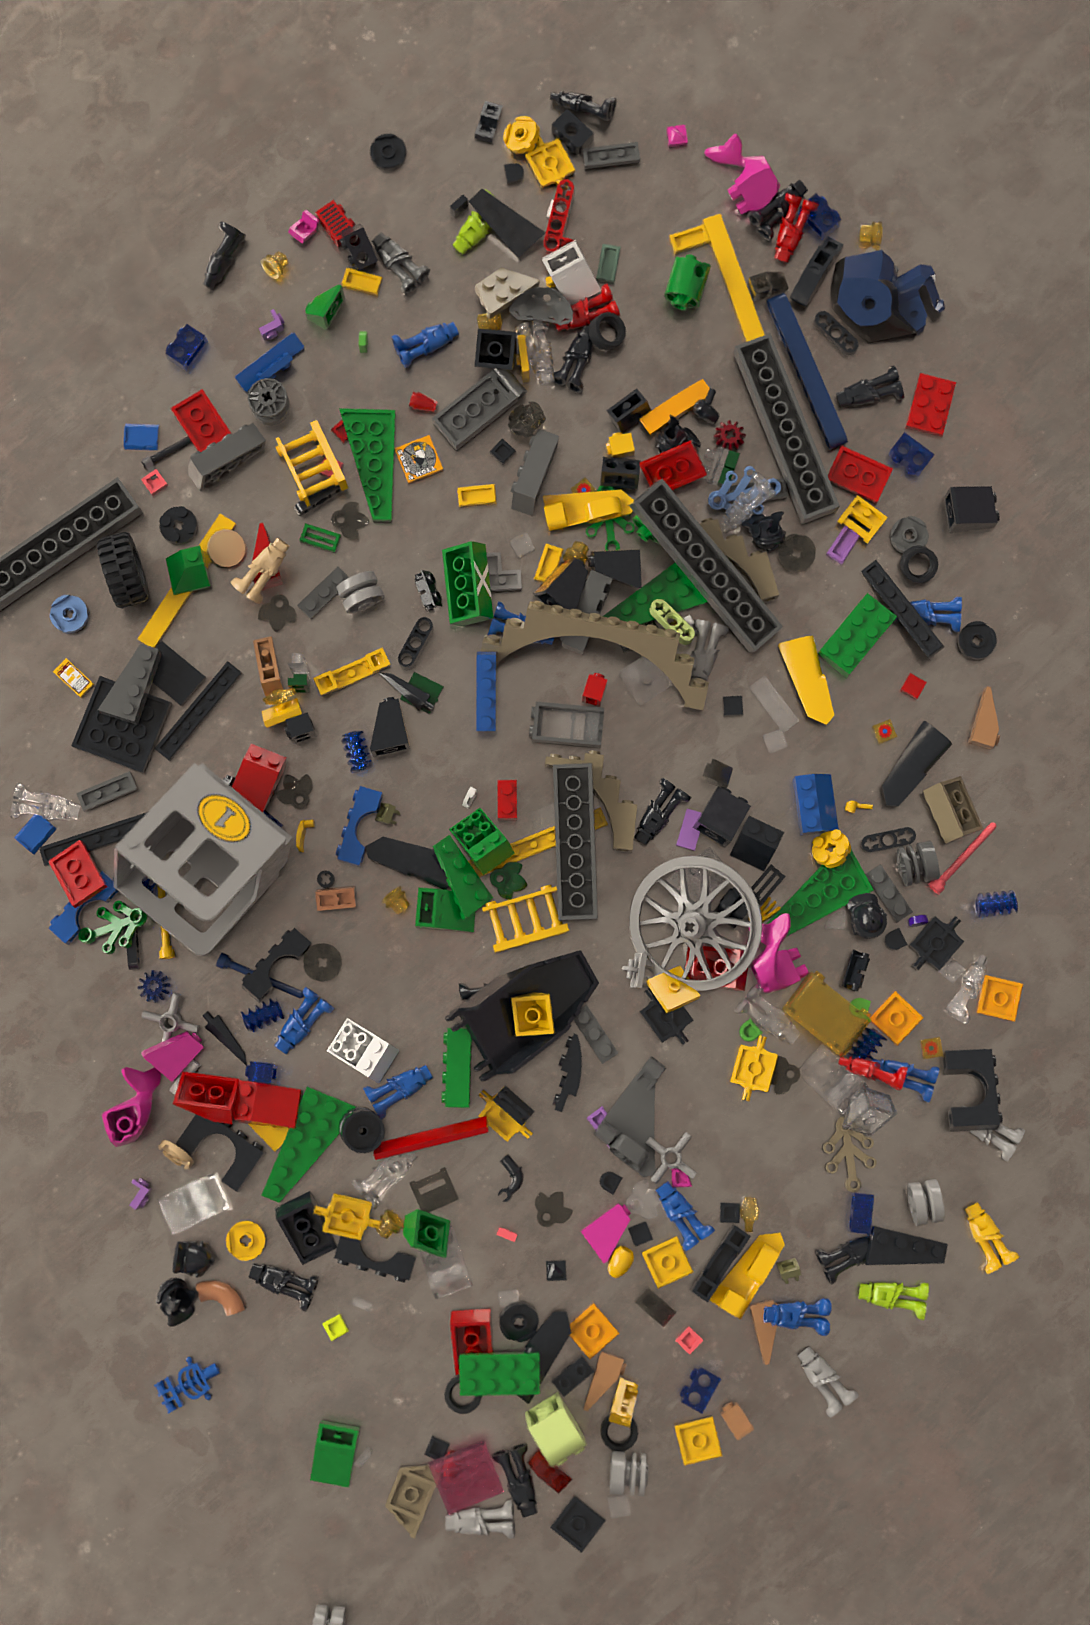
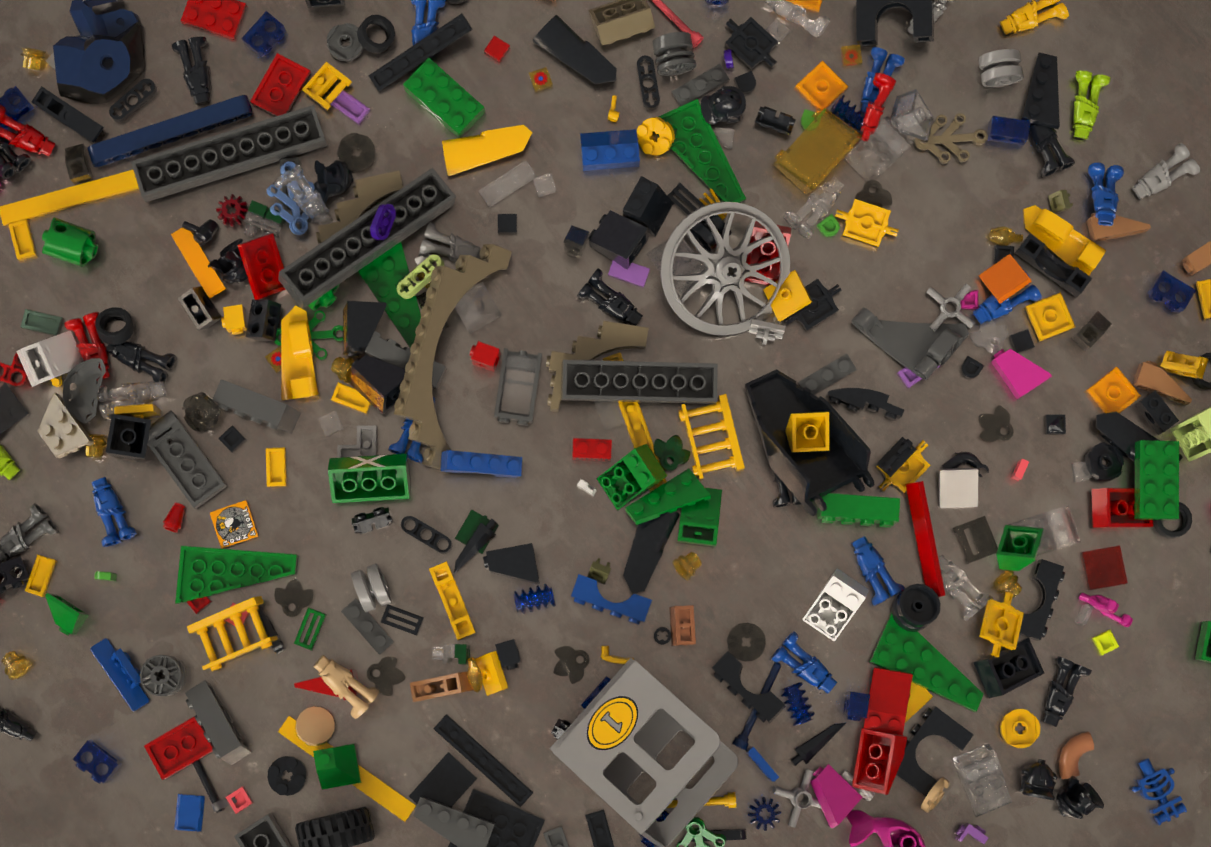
camera: 90 degrees left, 0 degrees up
red slope [232,744,287,813] -> none
medium lavender bracket [259,309,285,341] -> none
yellow animal [608,1246,634,1278] -> none
coral tile [675,1326,703,1354] -> none
dark pink hips [748,913,809,993] -> none
none -> dark purple plate [370,204,396,240]
none -> black tile [381,604,424,636]
none -> blue tile [746,746,779,782]
none -> tile [938,468,978,508]
none -> orange tile [978,254,1032,303]
none -> dark pink piece [1079,592,1133,627]
none -> clear red tile [1081,546,1128,590]

